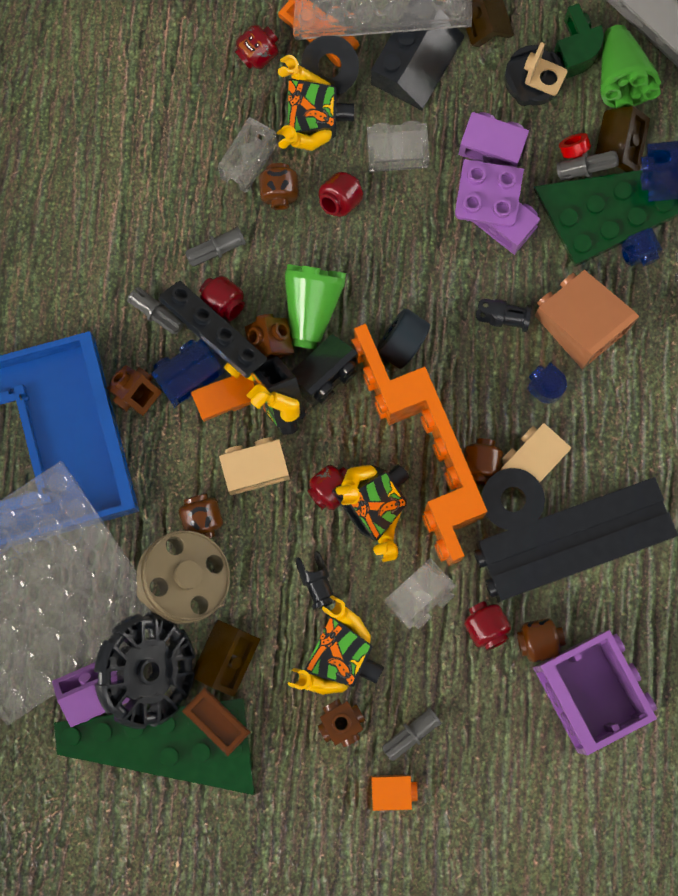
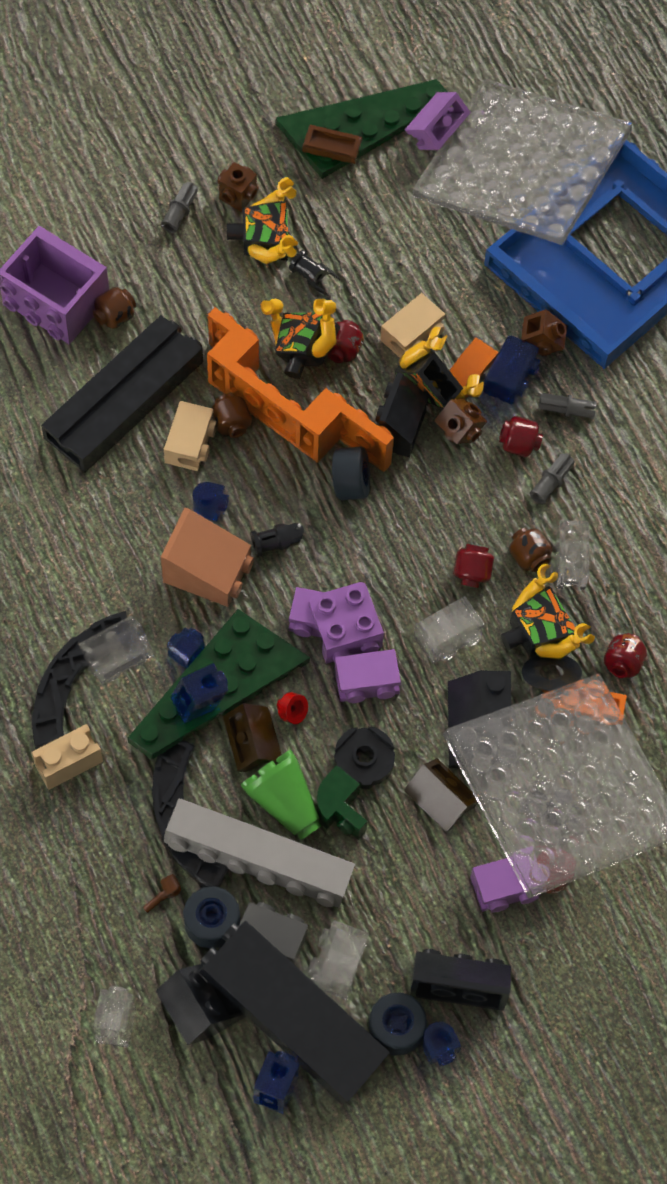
camera: 145 degrees right, 15 degrees down
black plate [94,612,195,729] -> none
dark tan piece [136,531,230,624] -> none
black bracket [159,281,267,378] -> none
reddish brown head [178,493,223,538] -> none
dark brown panel [194,620,261,697] -> none
bright green cone [285,264,346,349] -> none
orange brick [371,775,418,811] -> none
clear brick [383,558,456,630] -> none
dark red head [464,601,511,651] -> none
black piece [482,468,545,531] -> none
tan bracket [524,42,568,96] -> none
dark grey axle [557,151,619,181] -> none

